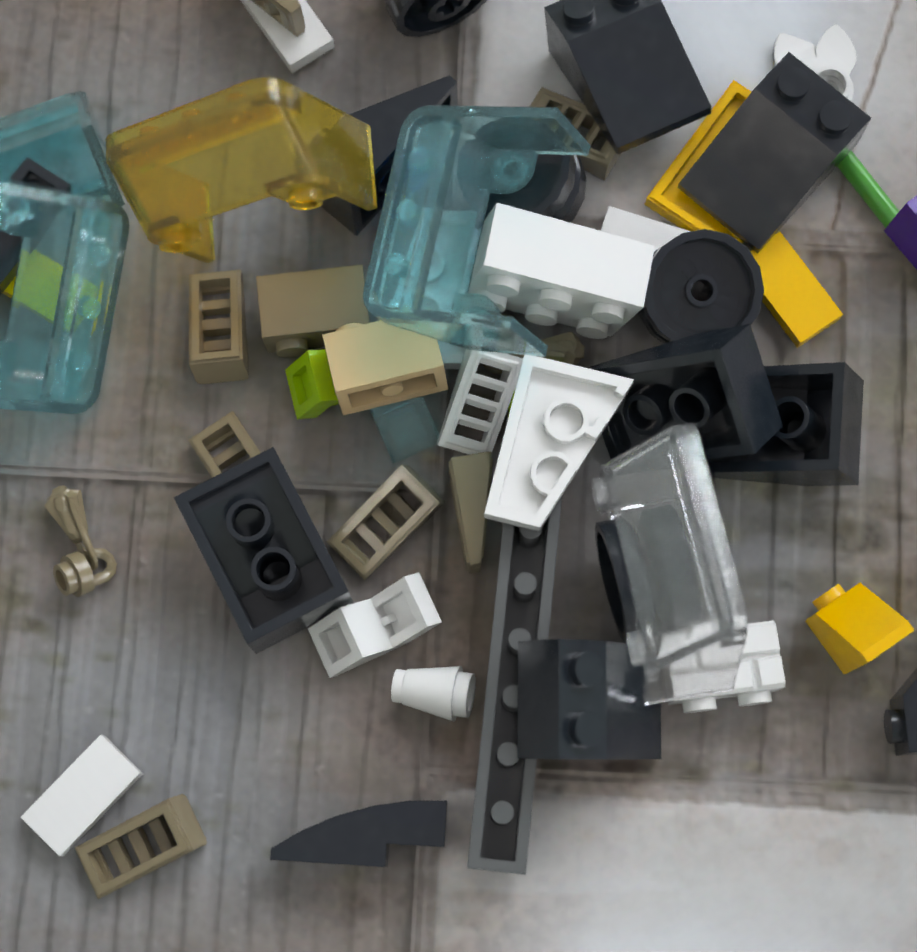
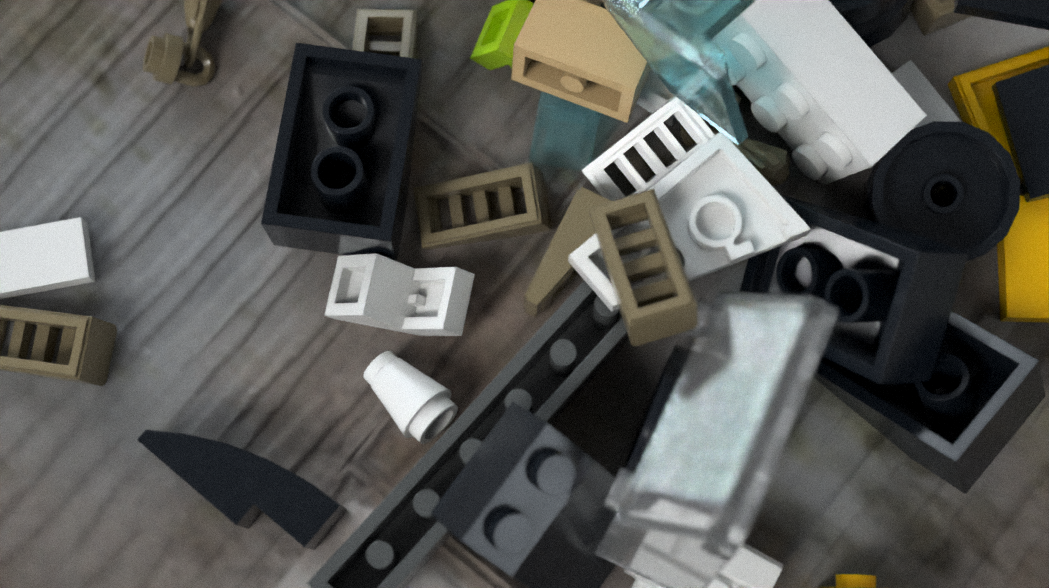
camera: 35 degrees right, 0 degrees up
none -> dark tan slope [589,189,698,346]

